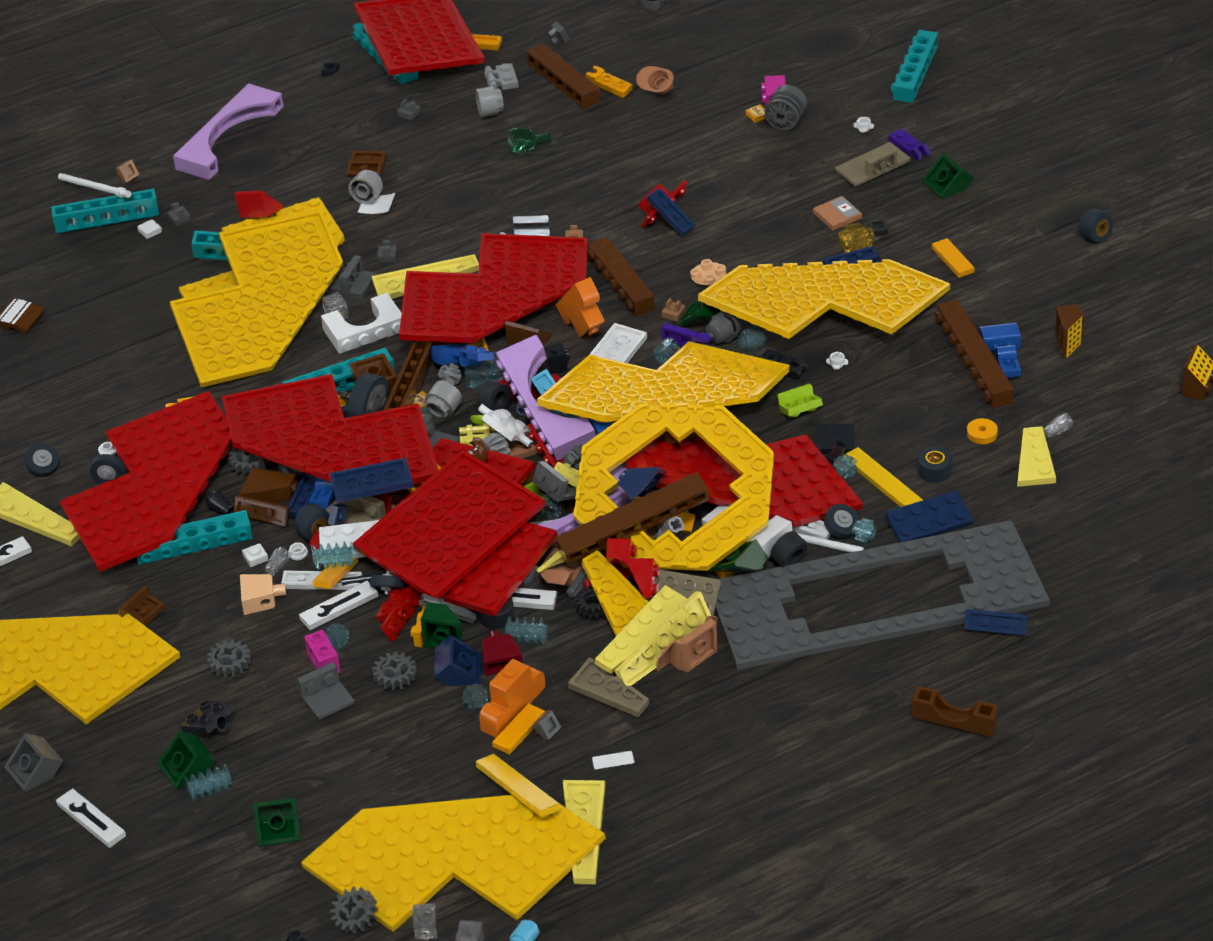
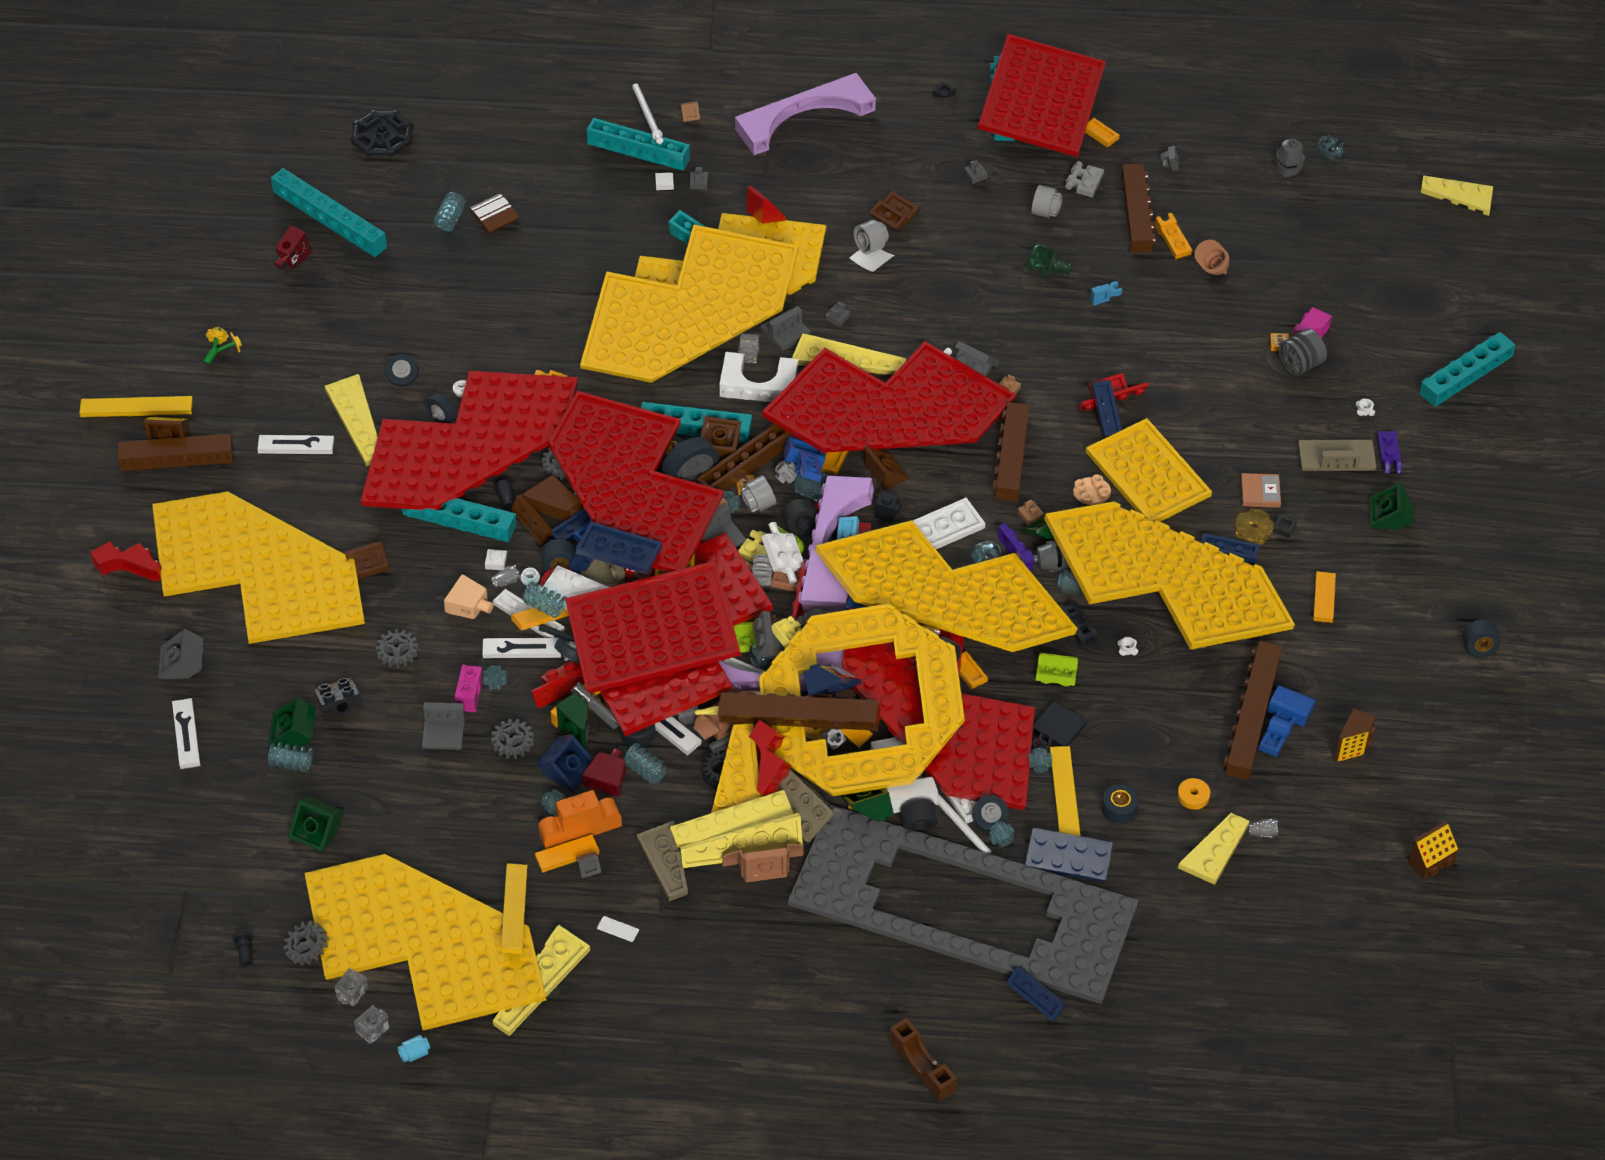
camera: 30 degrees right, 10 degrees up
reddish brown hair [467,437,488,463] -> none
orange brick [556,277,605,338] -> none
none -> yellow plate [1086,418,1212,522]
none -> dark azure plate [1090,281,1122,305]

